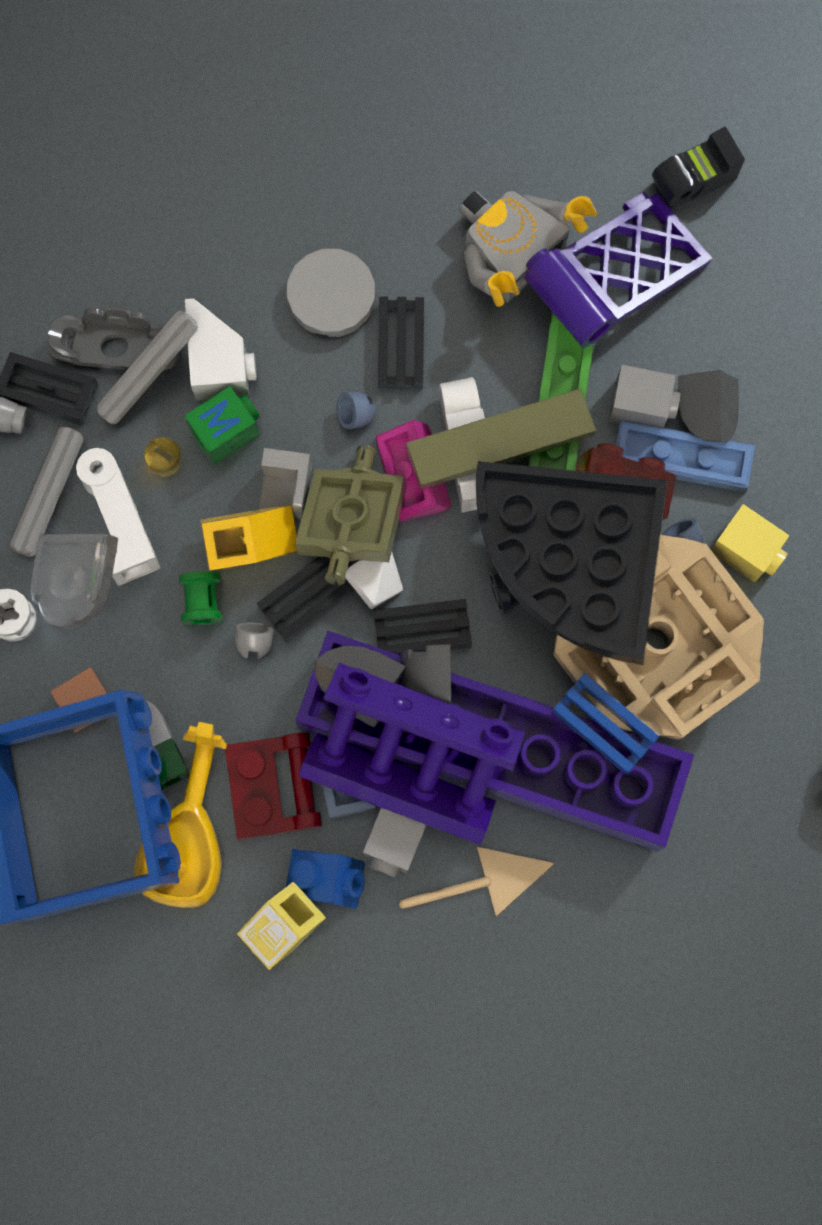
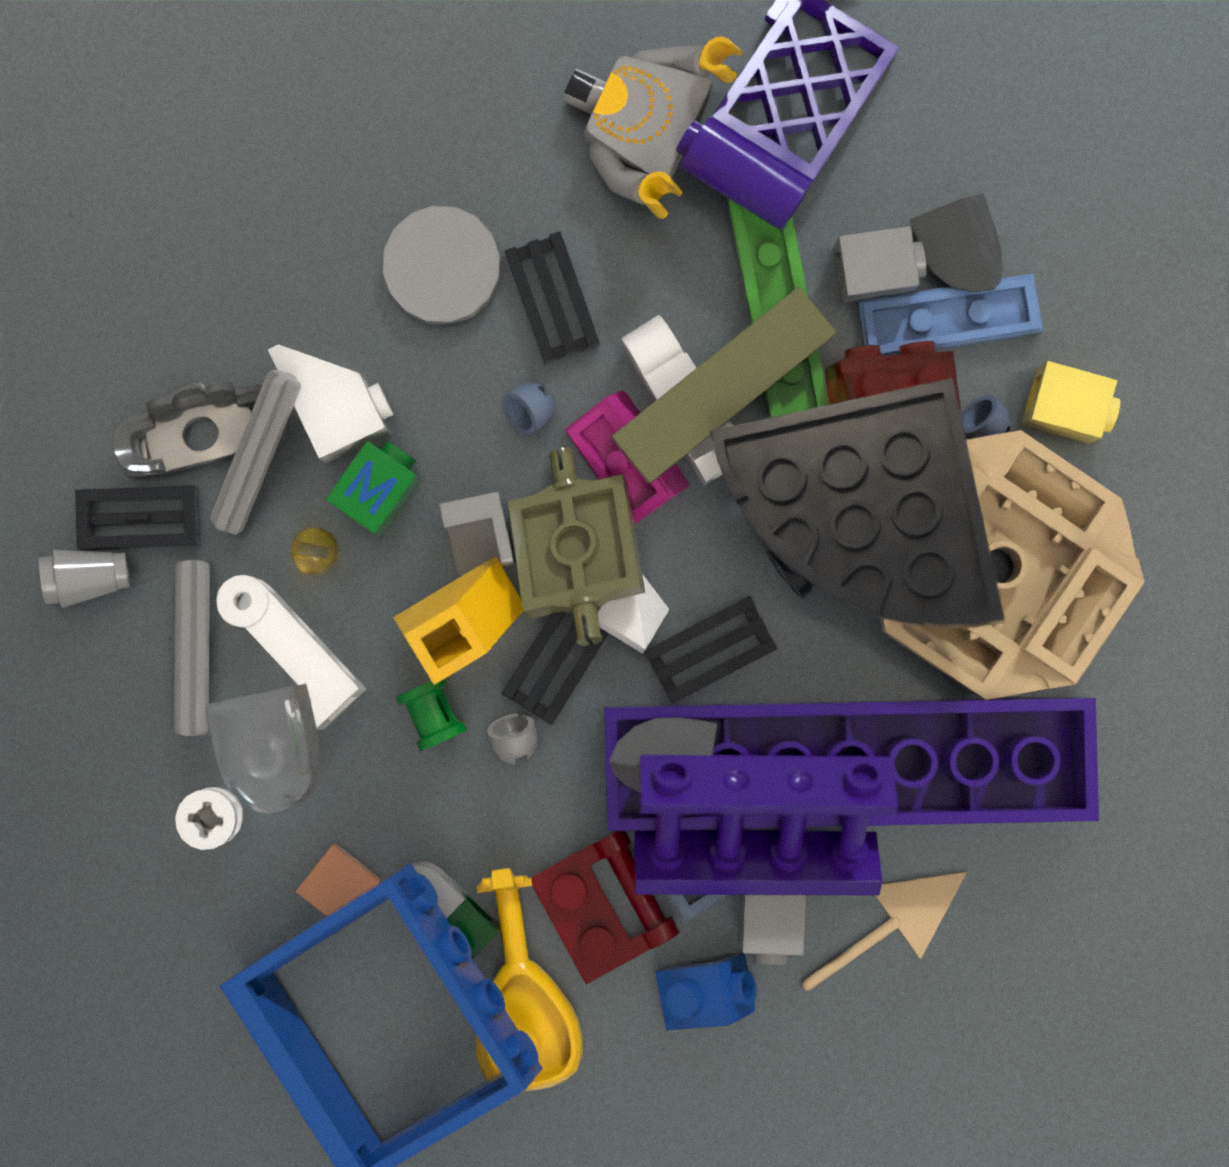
camera: 20 degrees left, 10 degrees up
light yellow brick [237,882,326,970] -> none
dark grey brick [401,644,451,704] -> none
blue tile [552,673,659,775] -> none

